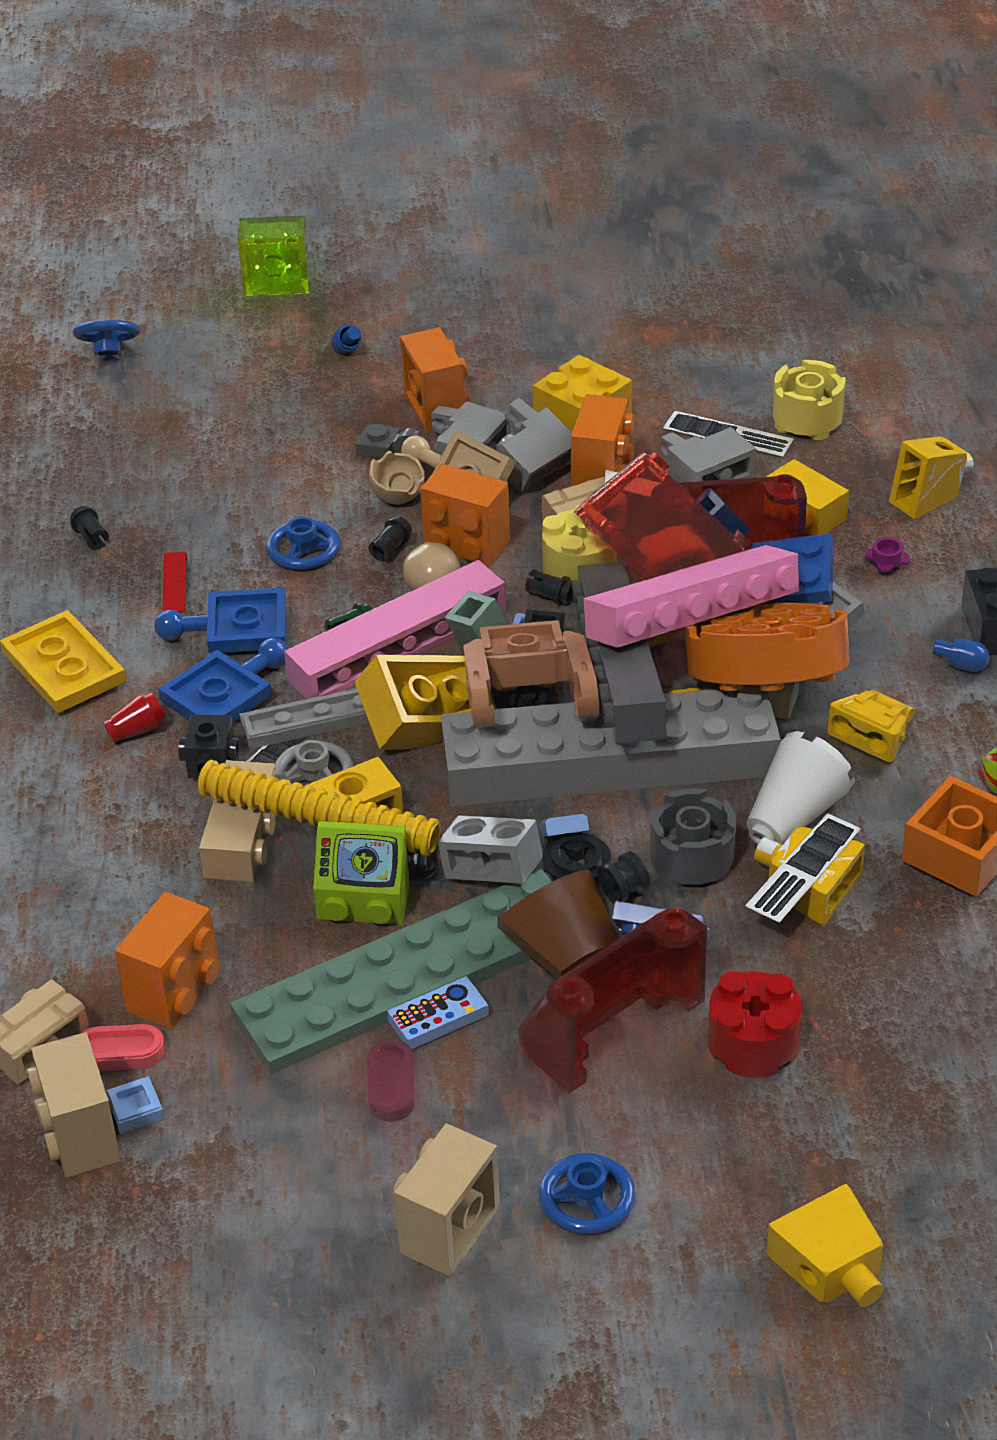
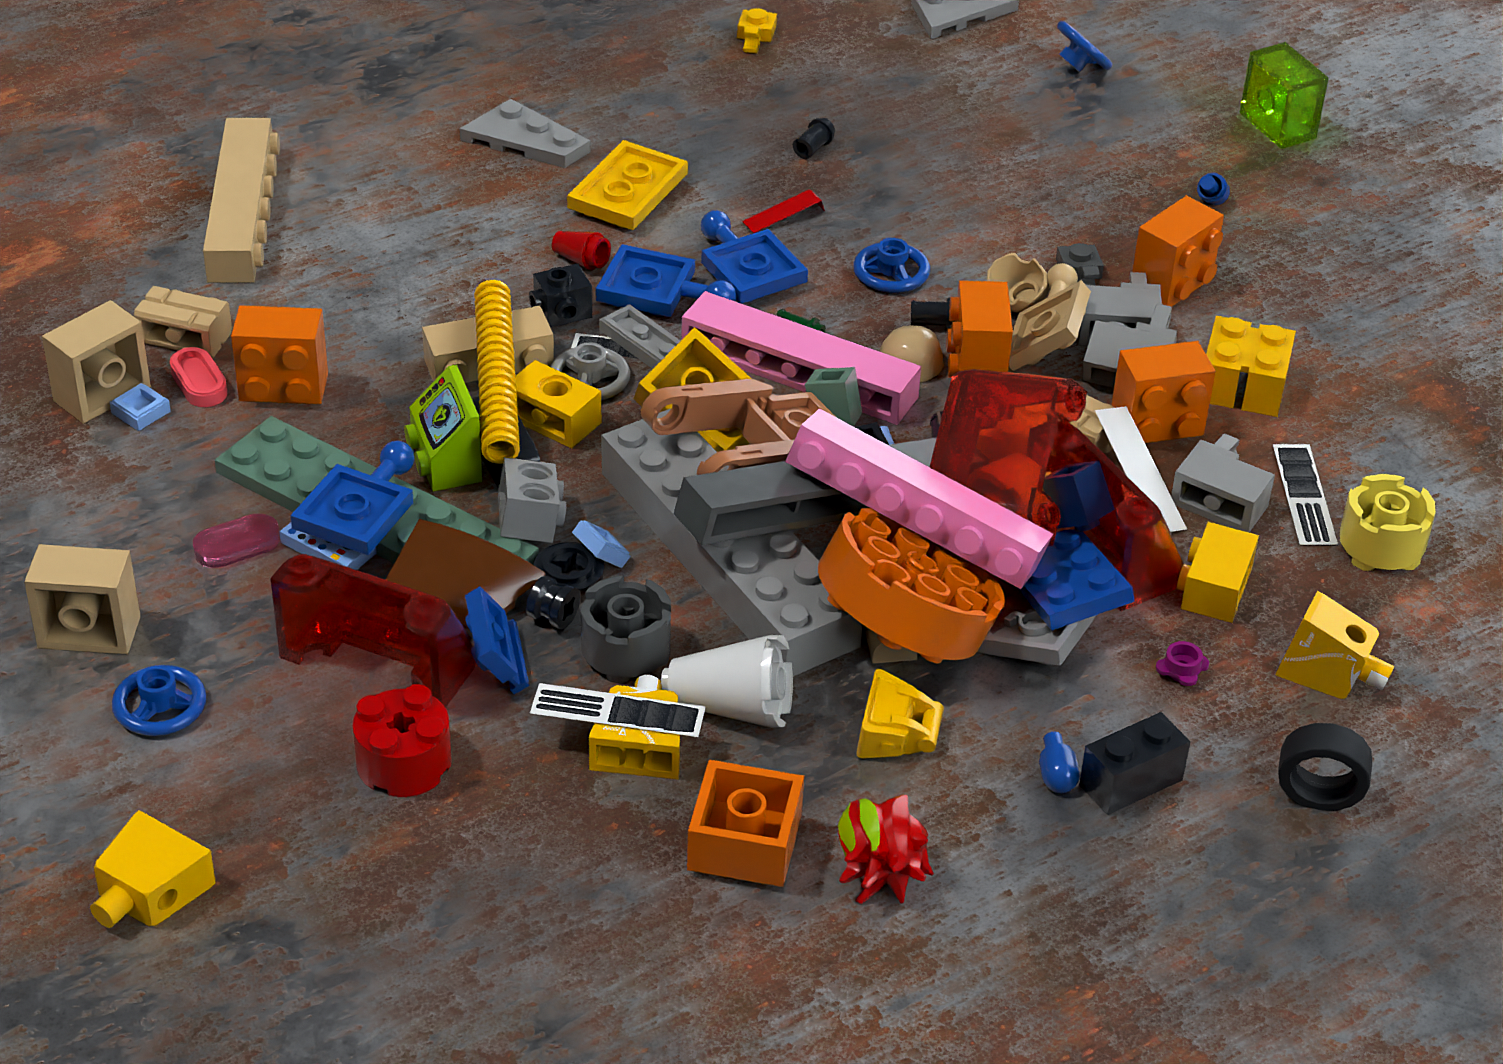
camera: 60 degrees right, 0 degrees up
none -> blue plate [290,441,415,555]

